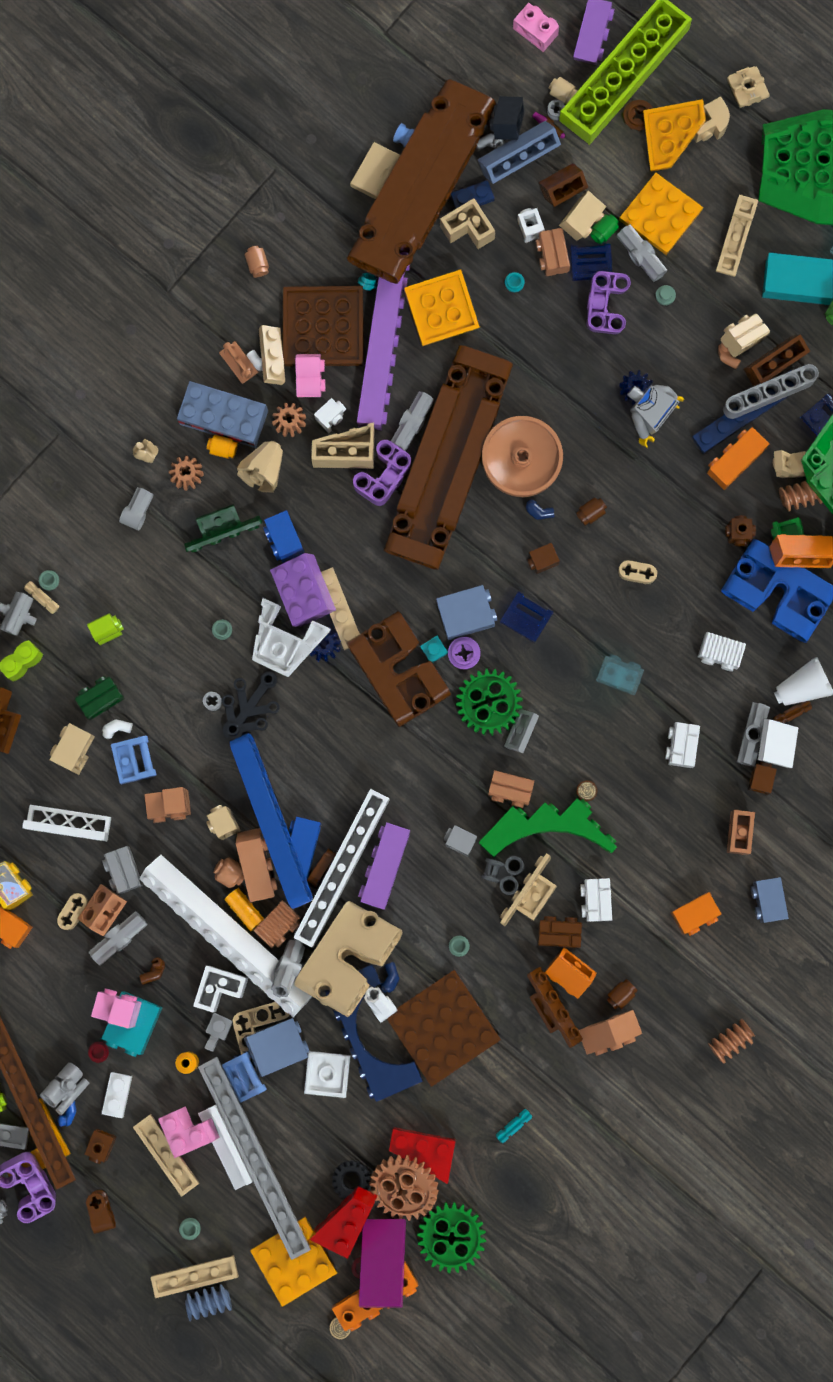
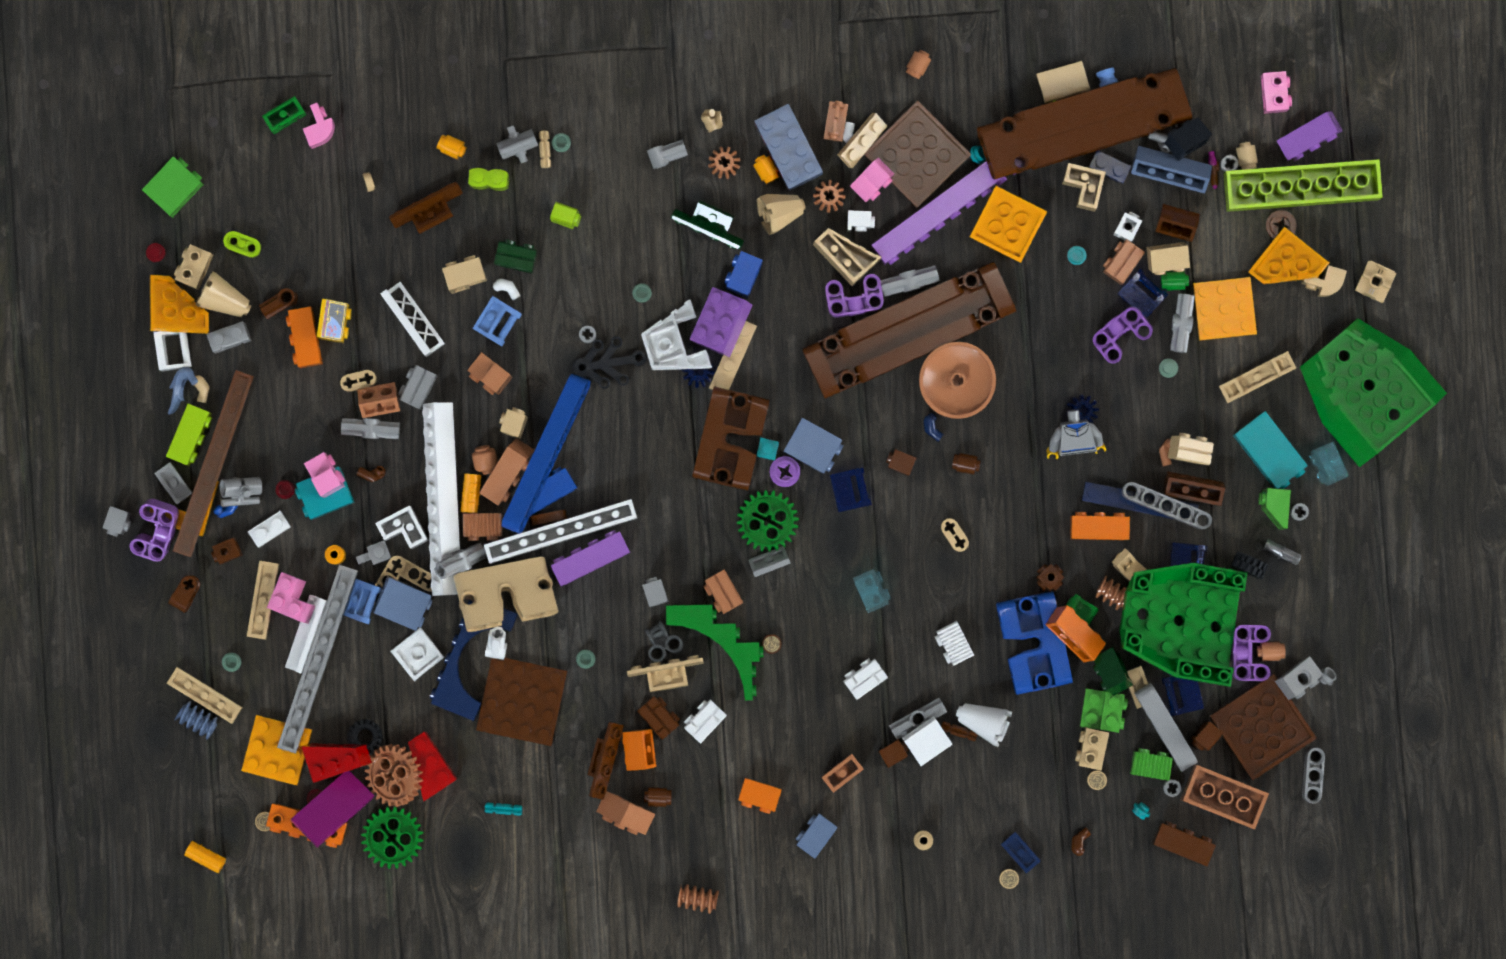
camera: 40 degrees right, 5 degrees up
dark blue arm [380,962,399,993] -> none

